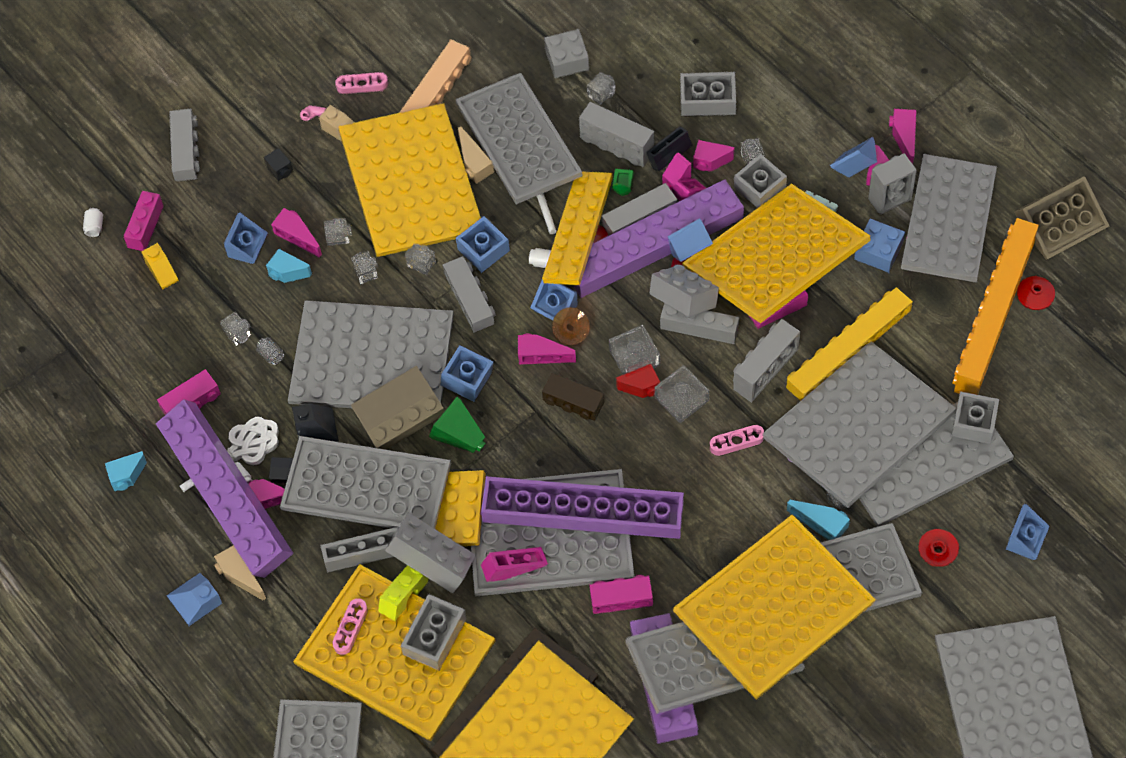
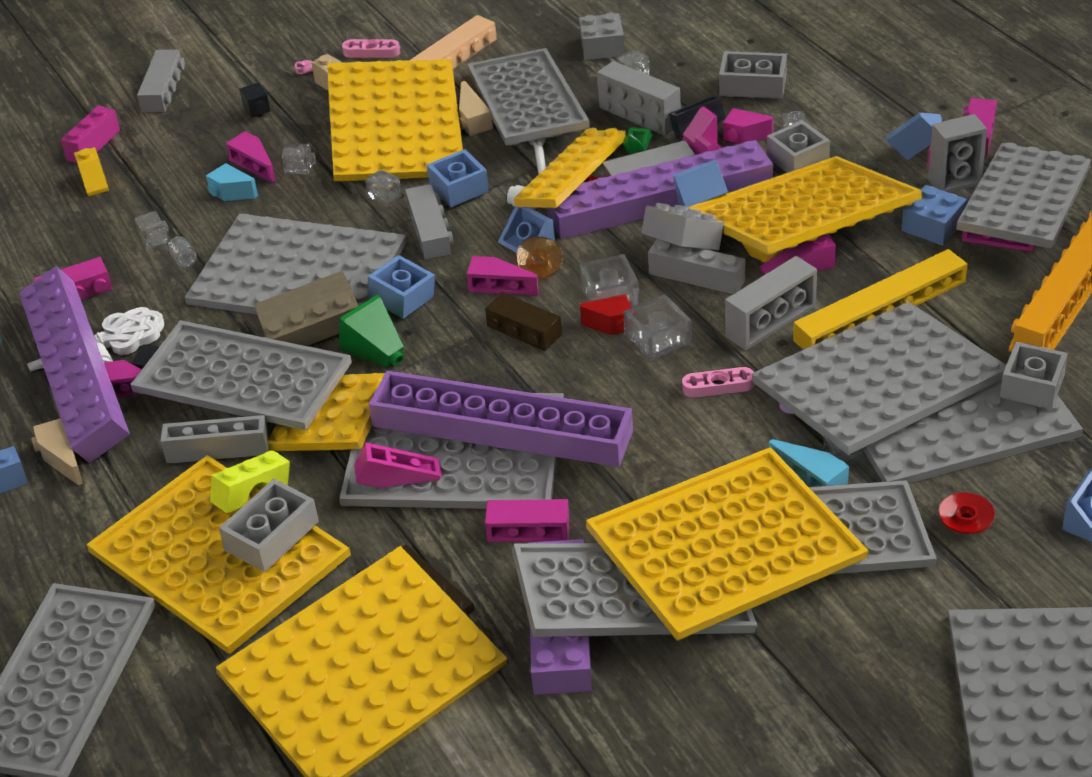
camera: 10 degrees right, 20 degrees down
white brick [83,208,103,237] -> none
medium blue slope [224,213,268,264] -> none
black slope [292,403,339,442] -> none
bright pink beam [333,599,368,655] -> none
clear brick [351,251,378,284] -> none
light grey brick [385,512,475,593] -> none

